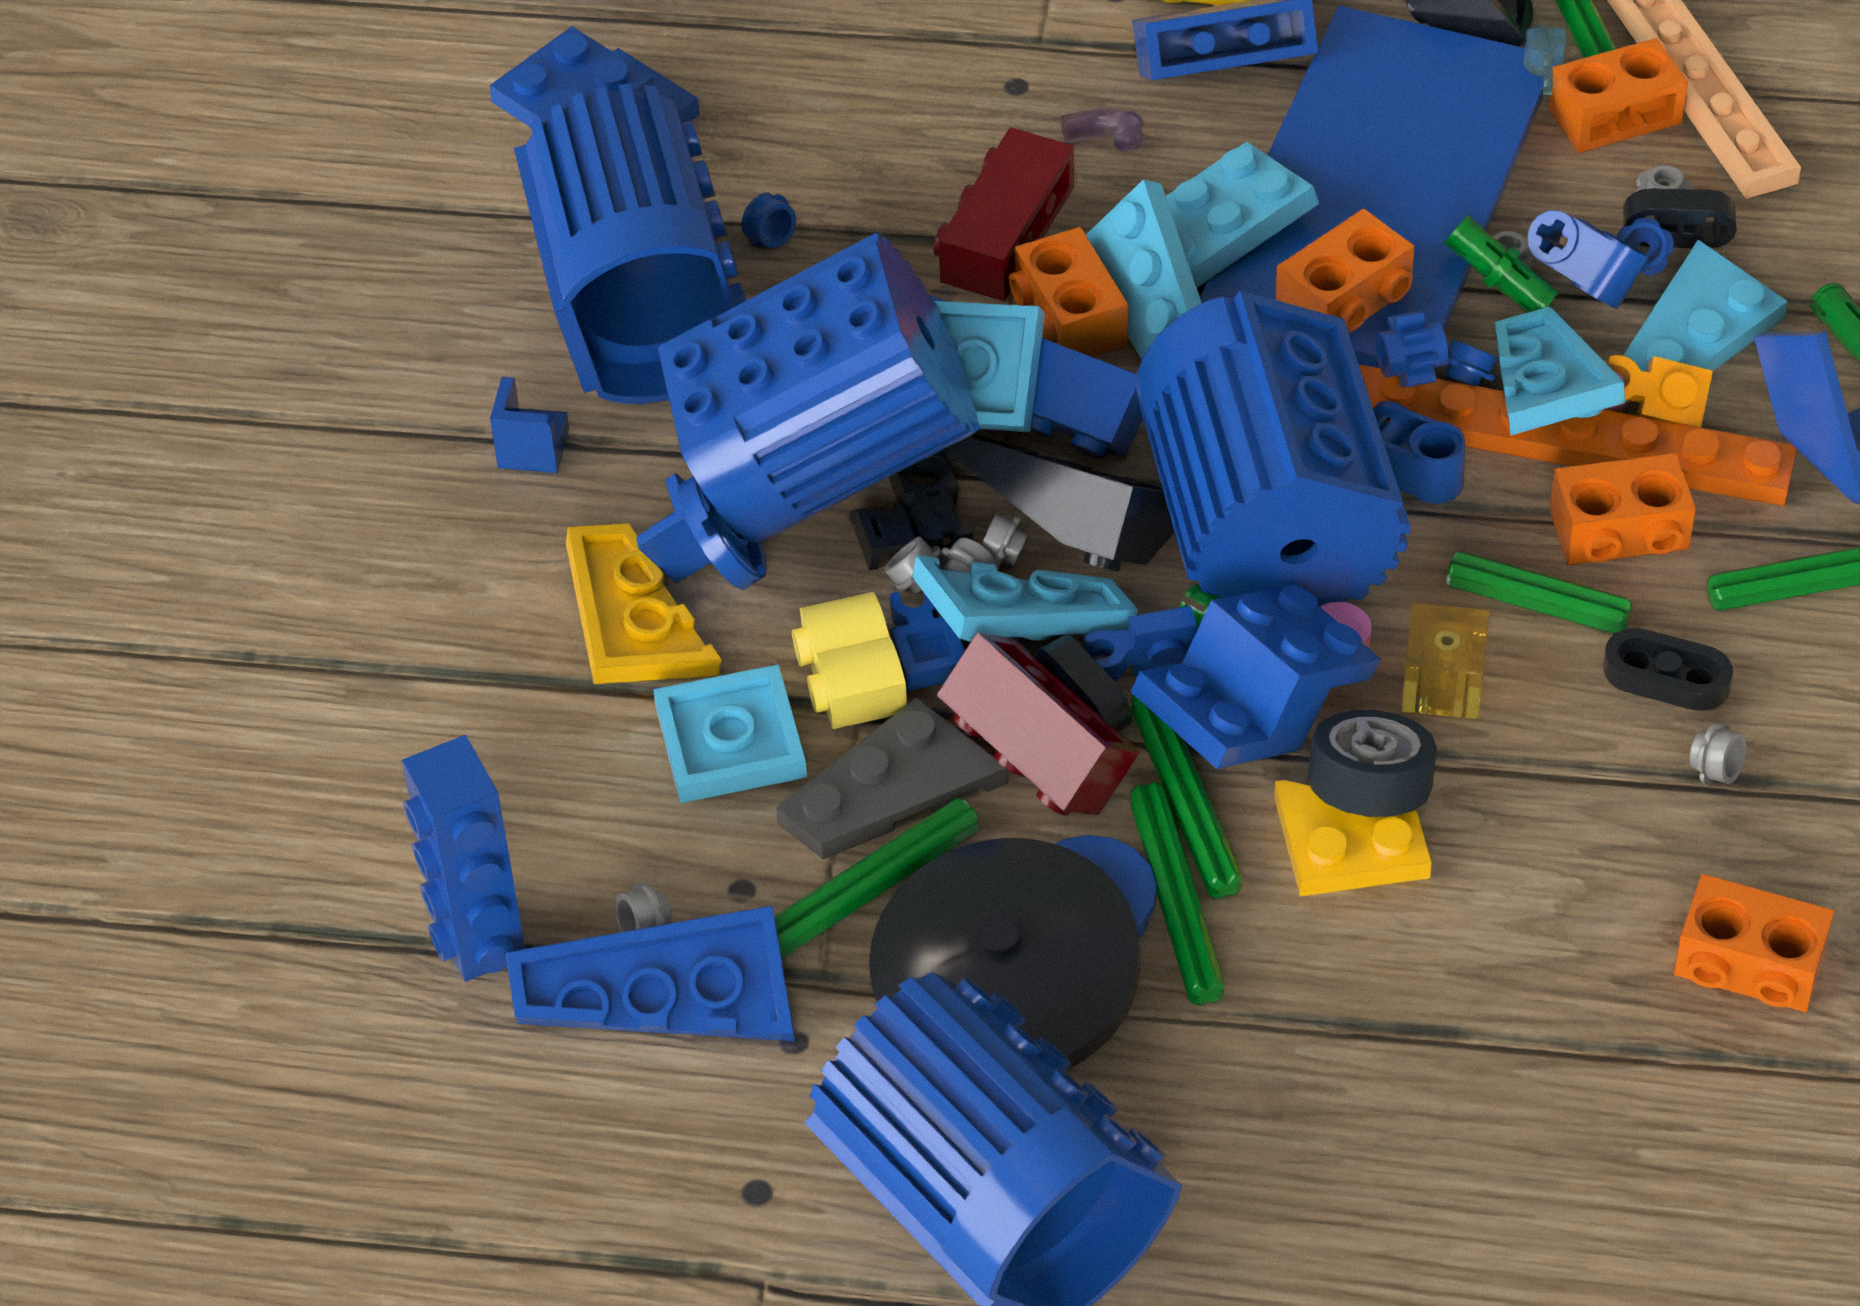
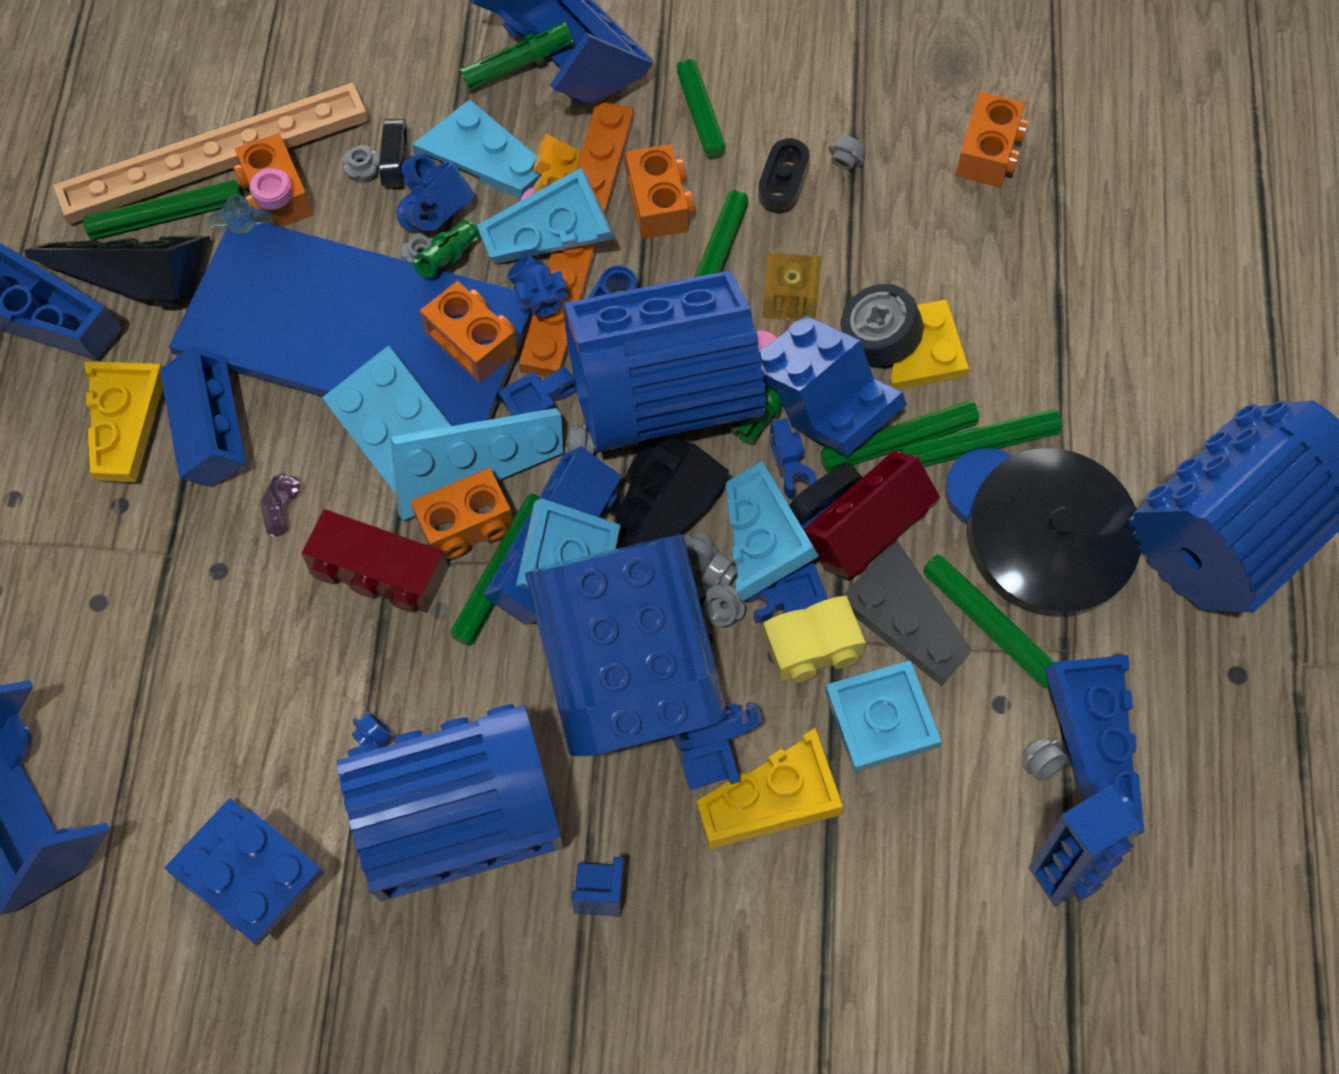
camera: 95 degrees left, 15 degrees up
none -> bright pink tile [250,168,293,210]

